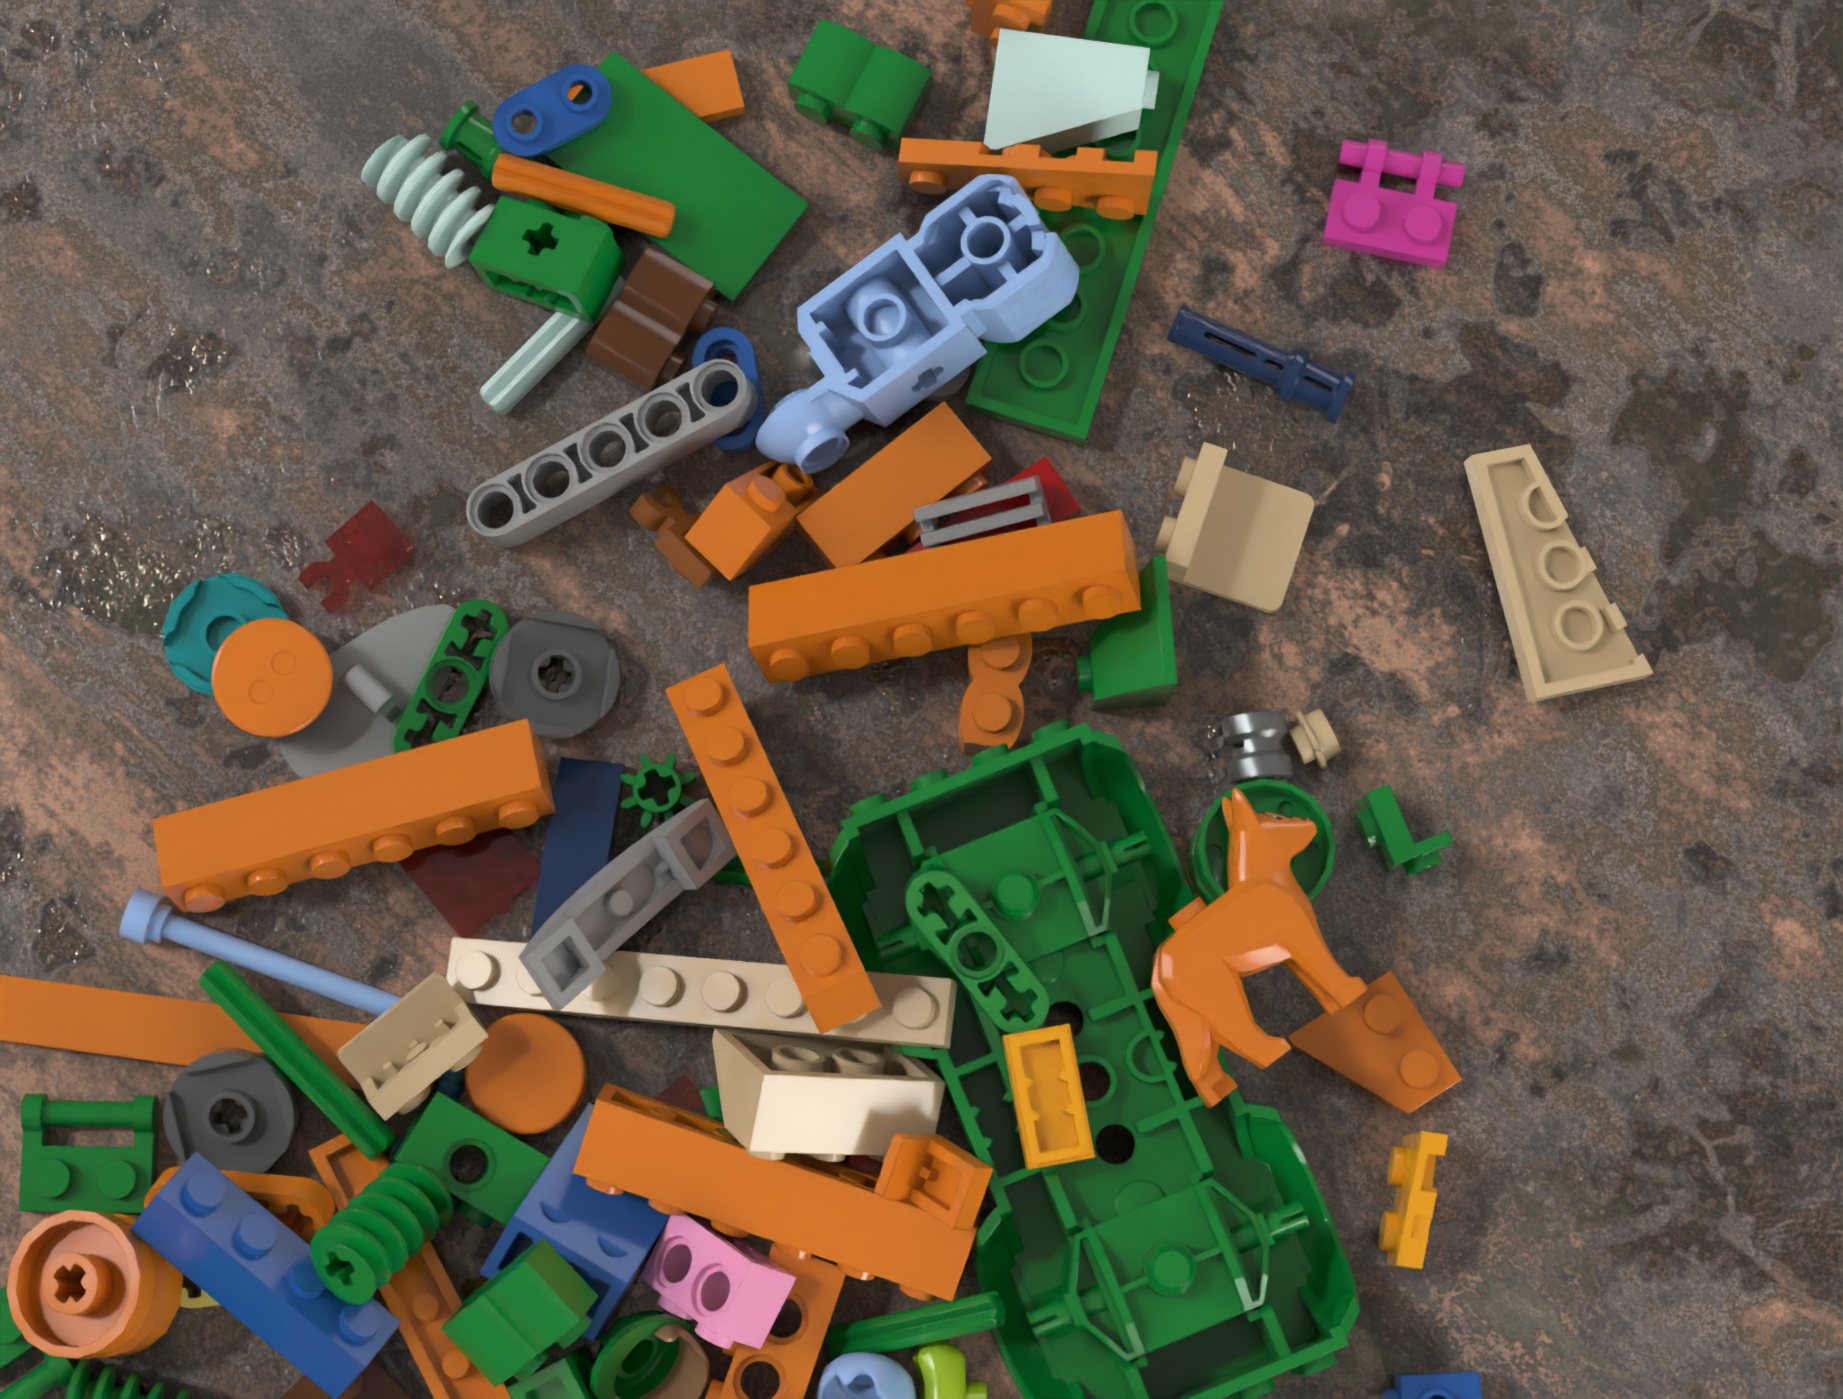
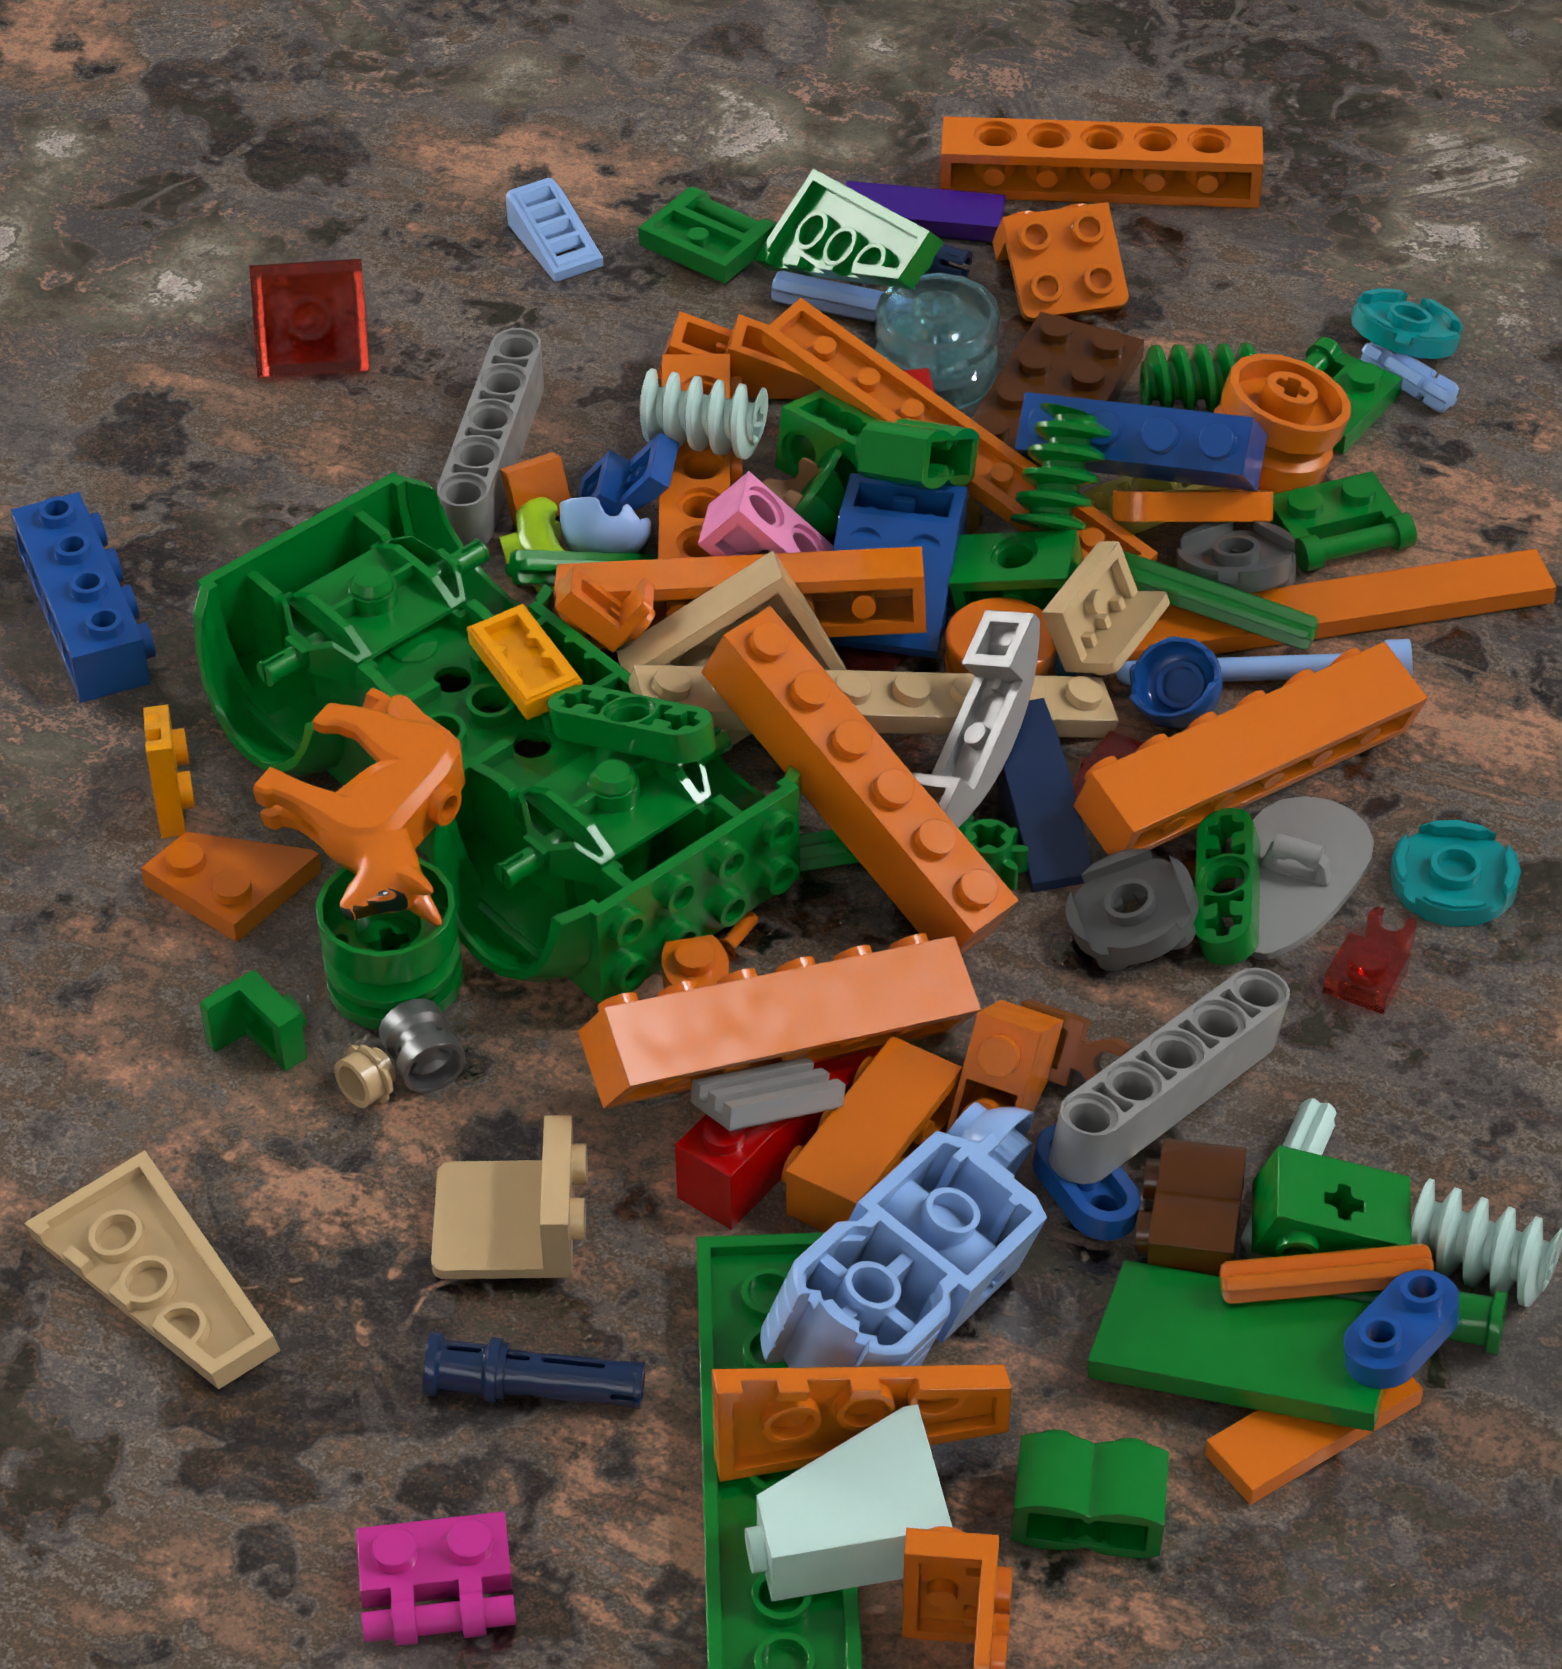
camera: 165 degrees right, 35 degrees down
orange head [211,618,333,738] -> none
green slope [1076,556,1177,711] -> none
none -> blue hair [1129,636,1223,730]

